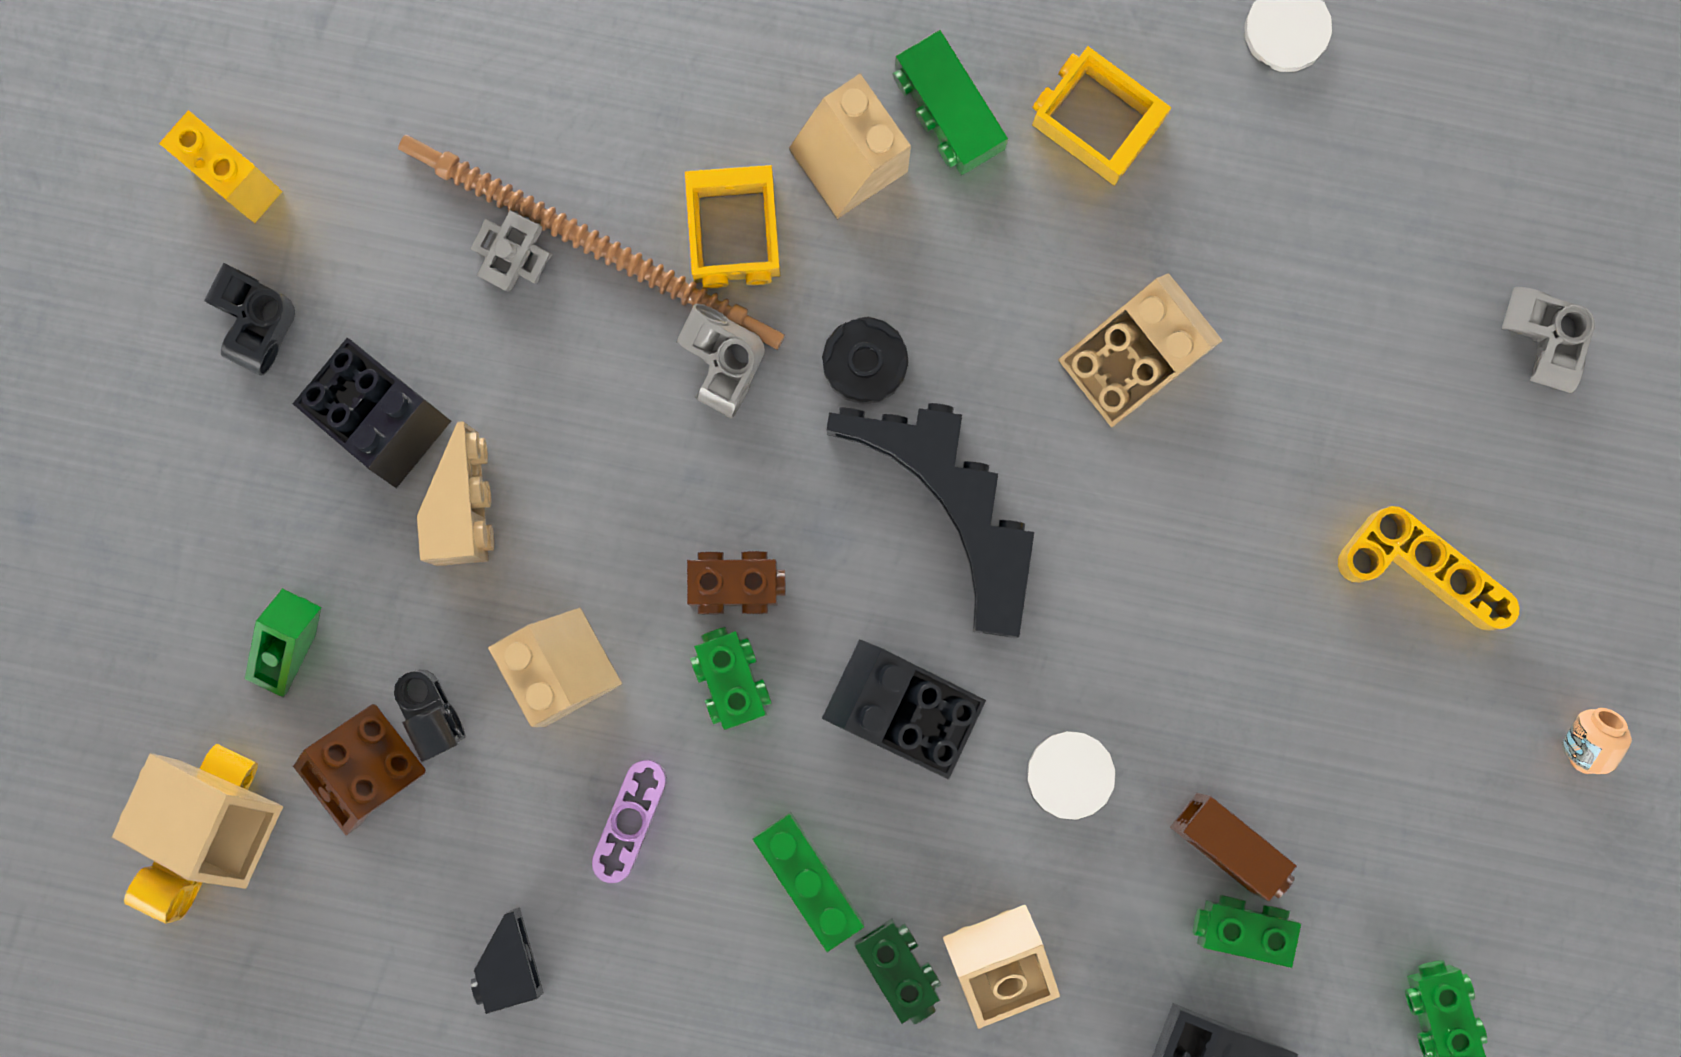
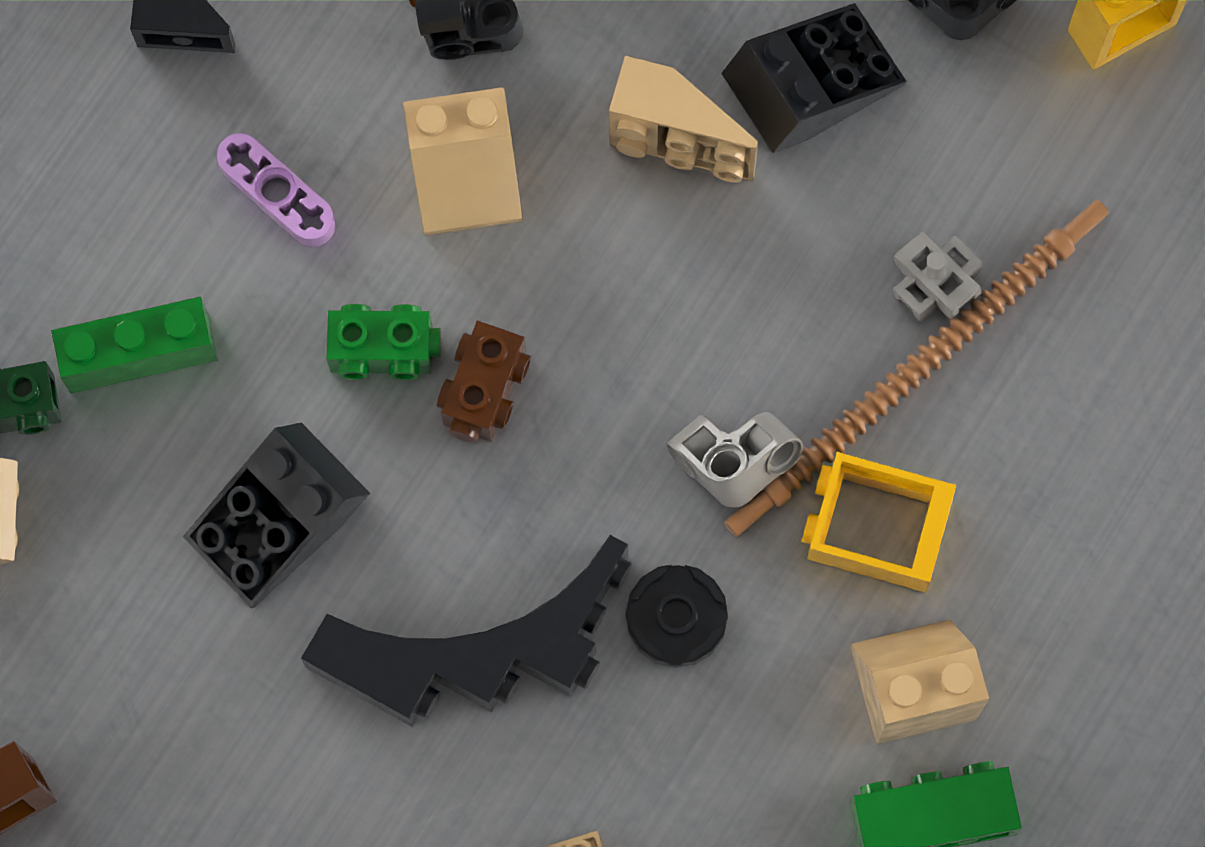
camera: 110 degrees right, 10 degrees down
white tile [1027,731,1115,820] -> none

